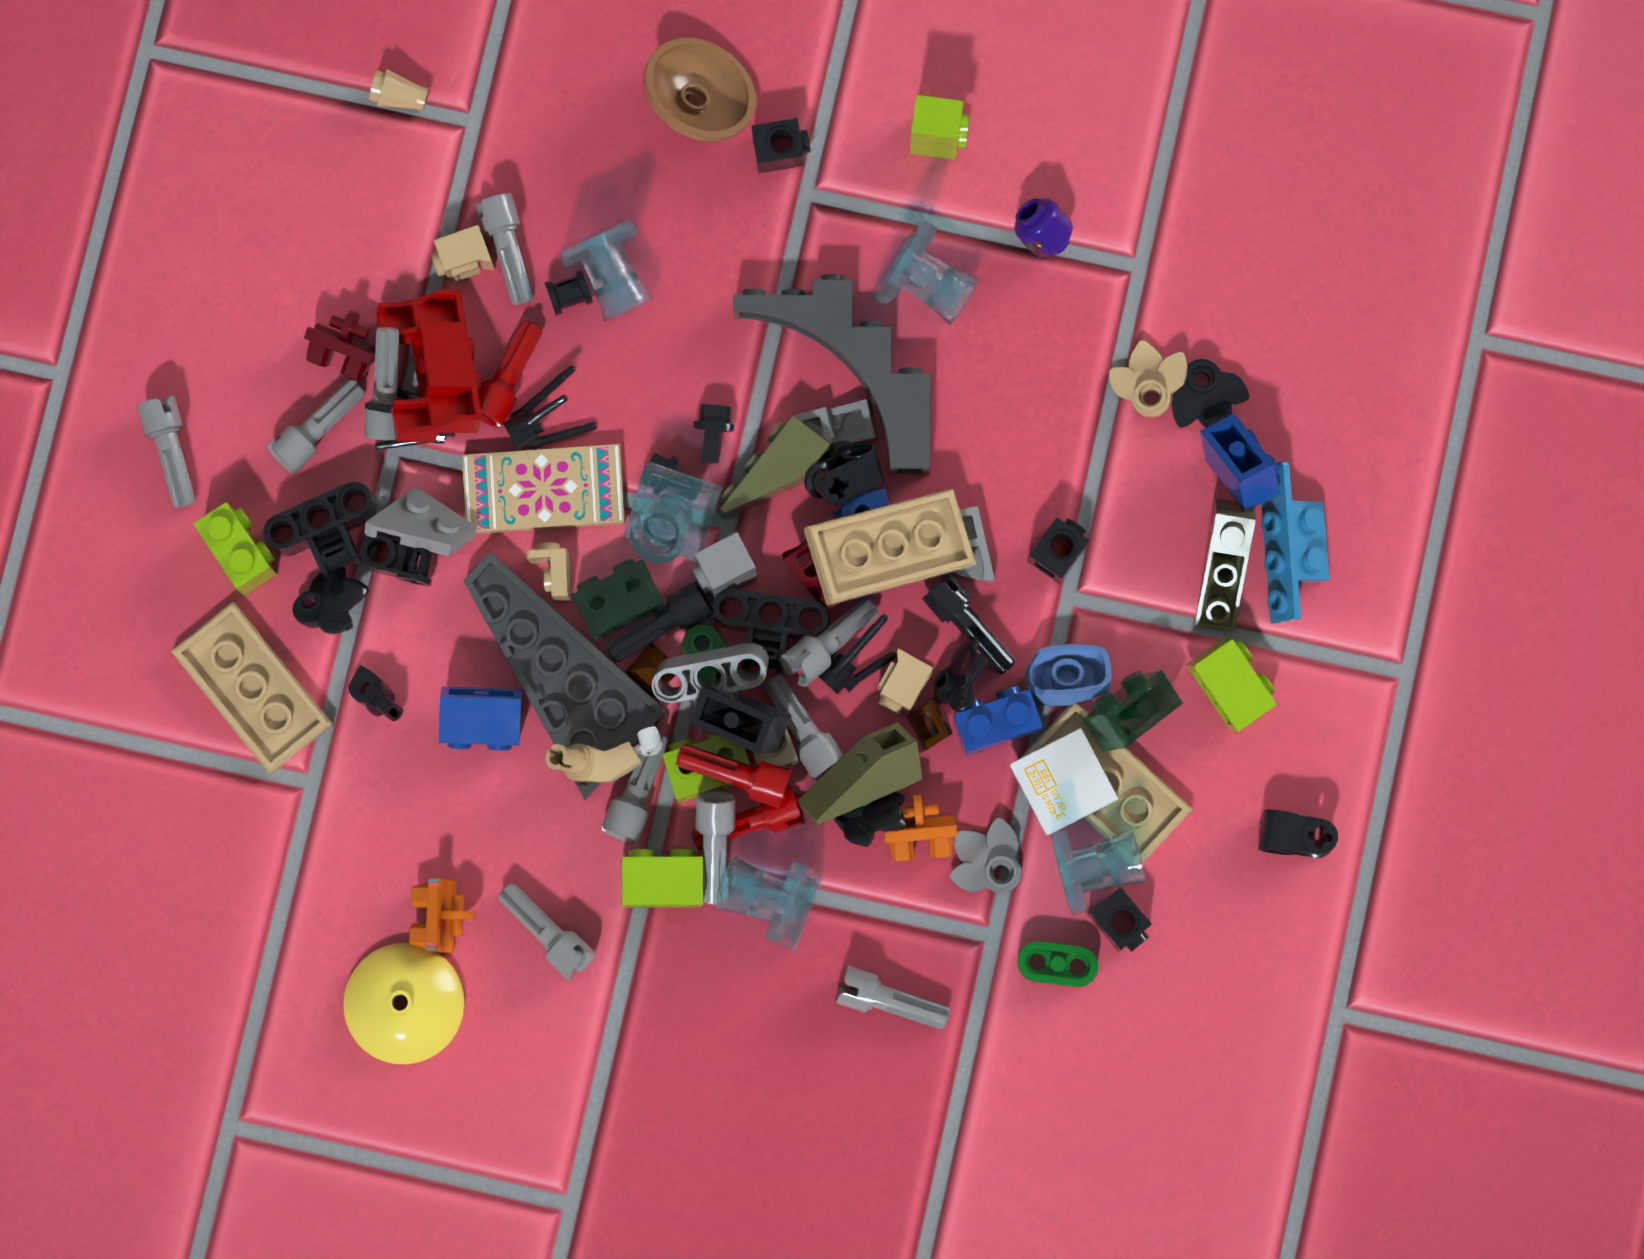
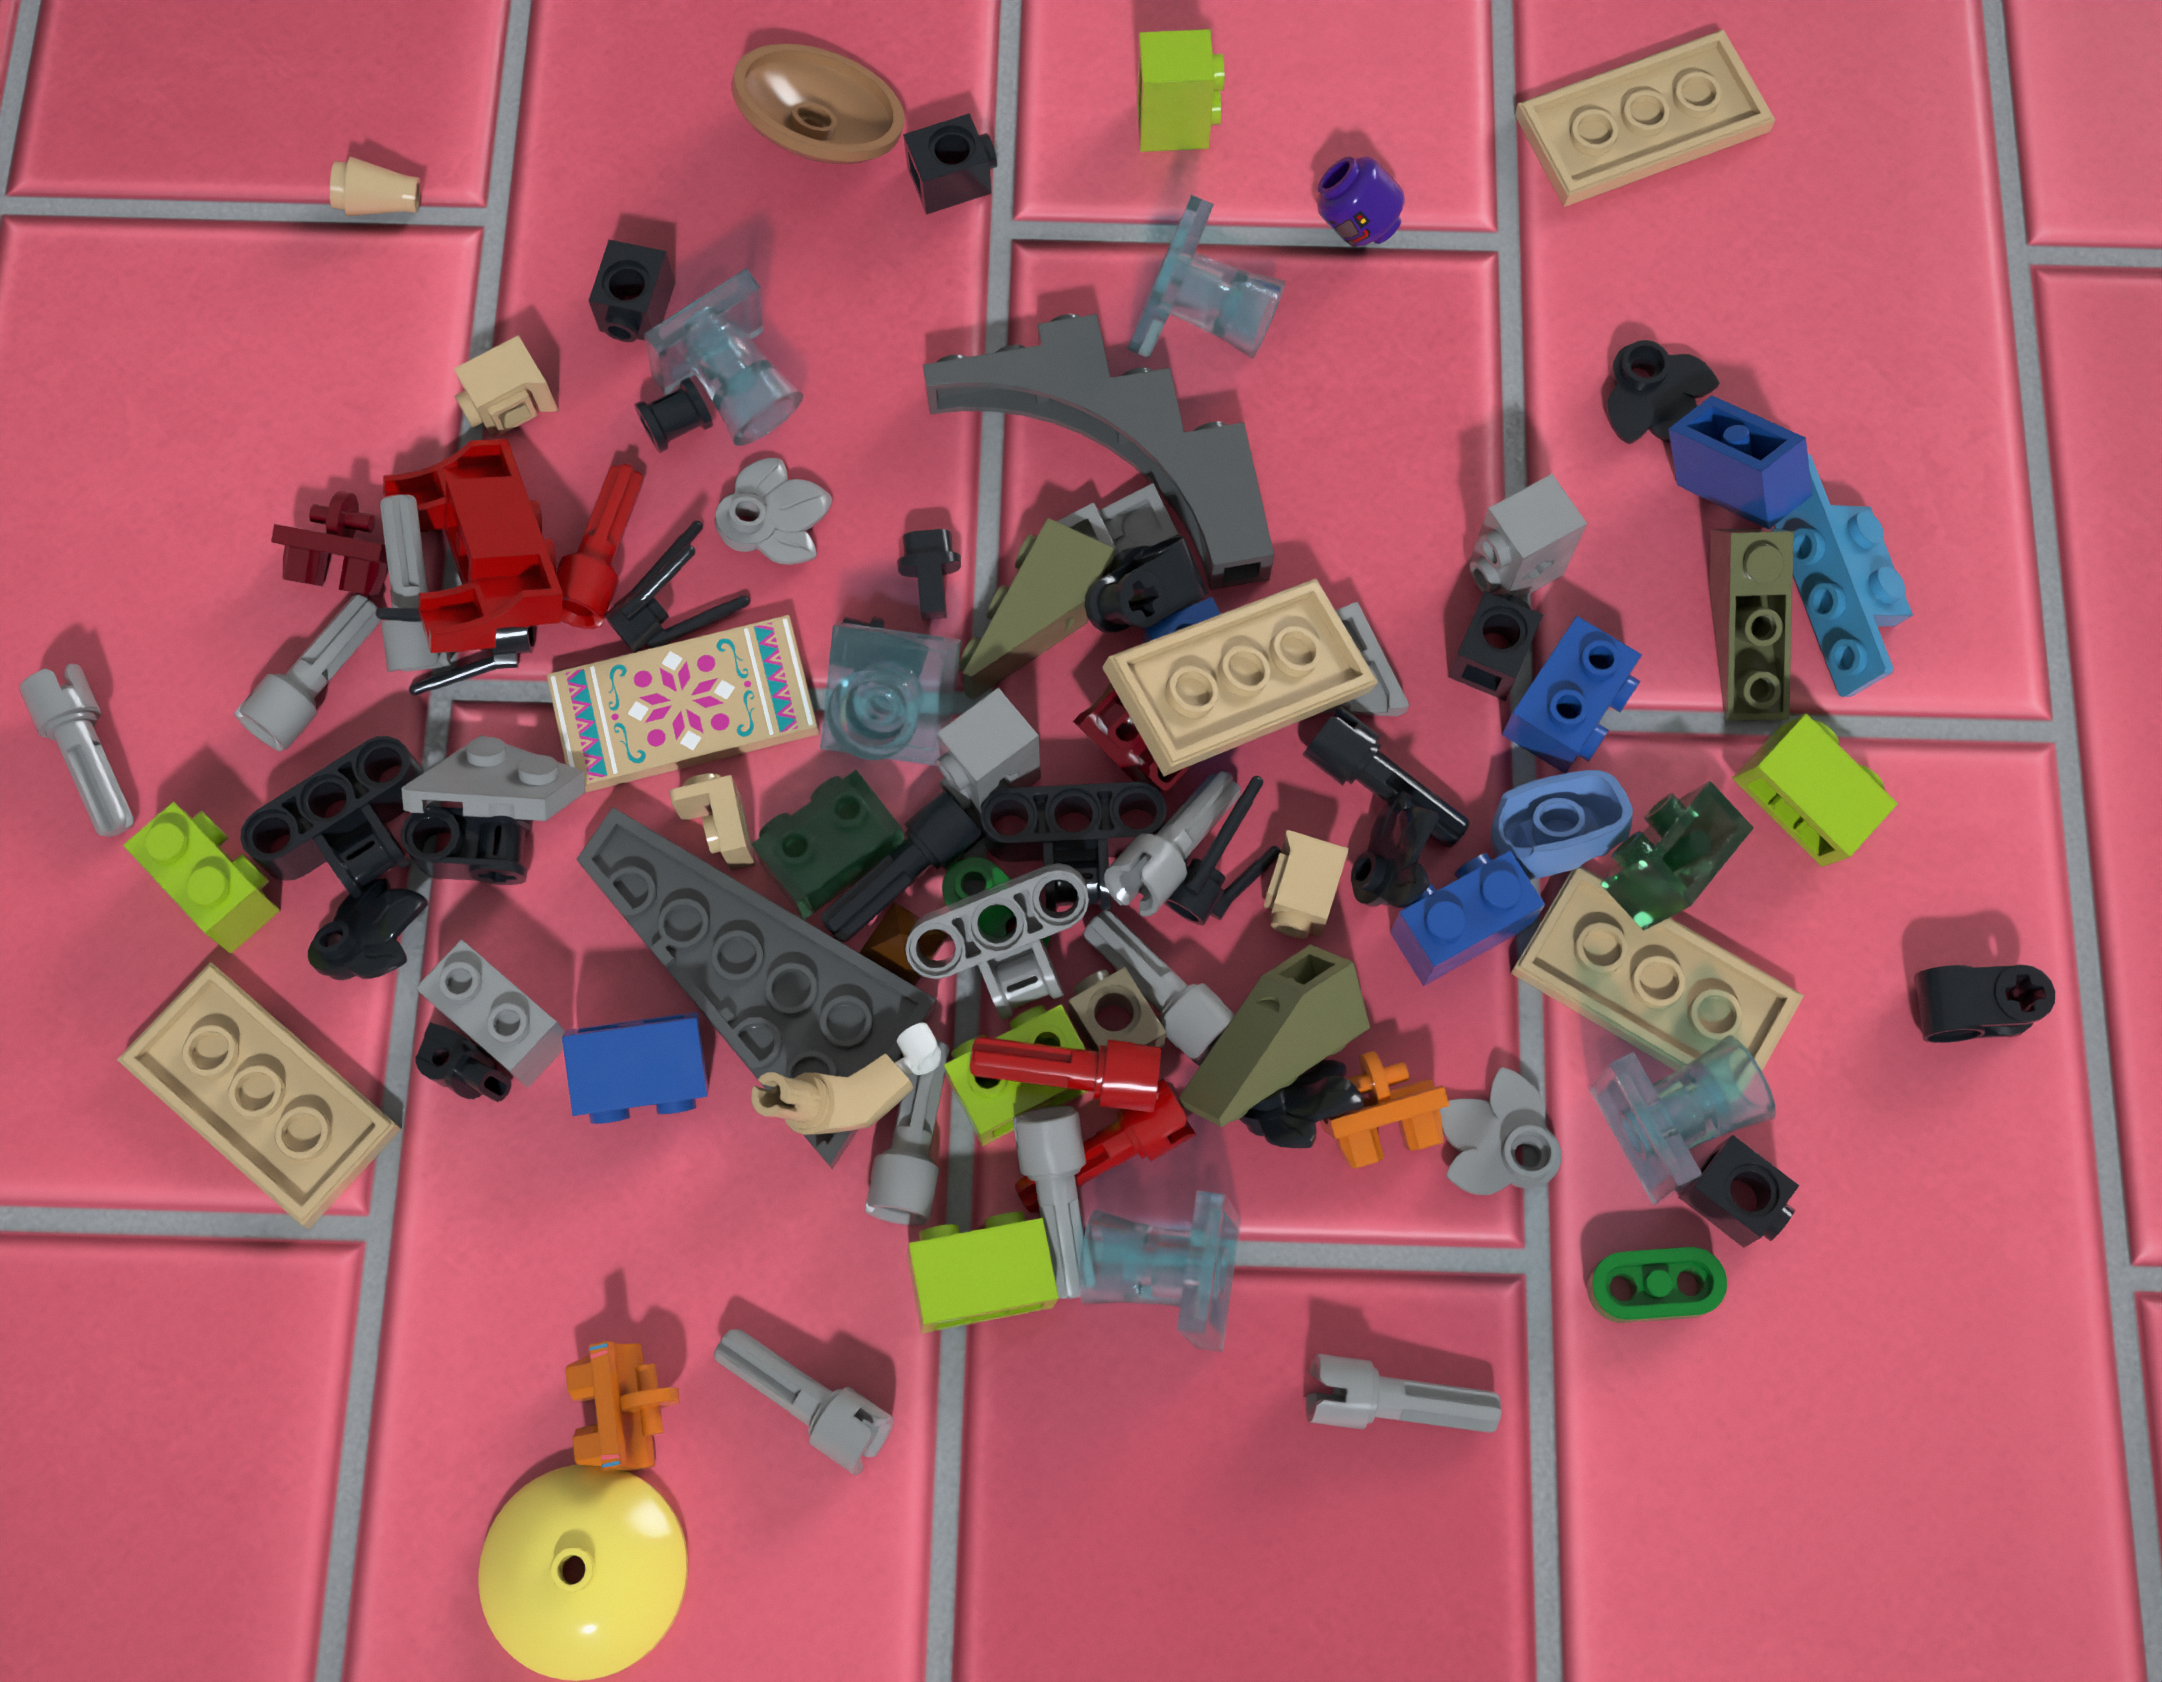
camera: 15 degrees left, 10 degrees down
light grey piece [475,193,533,306] -> none
black slope [689,686,791,754] -> none
reddish brown slope [907,699,953,750] -> none
white tile [1009,728,1118,837] -> none
tan plate [1109,340,1188,417] -> none
none -> light grey brick [415,939,566,1088]
none -> black brick [589,240,675,343]
none -> light grey plate [714,458,833,565]
none -> light grey brick [1469,474,1587,599]
none -> blue brick [1502,616,1642,773]
none -> tan tile [1515,29,1775,207]

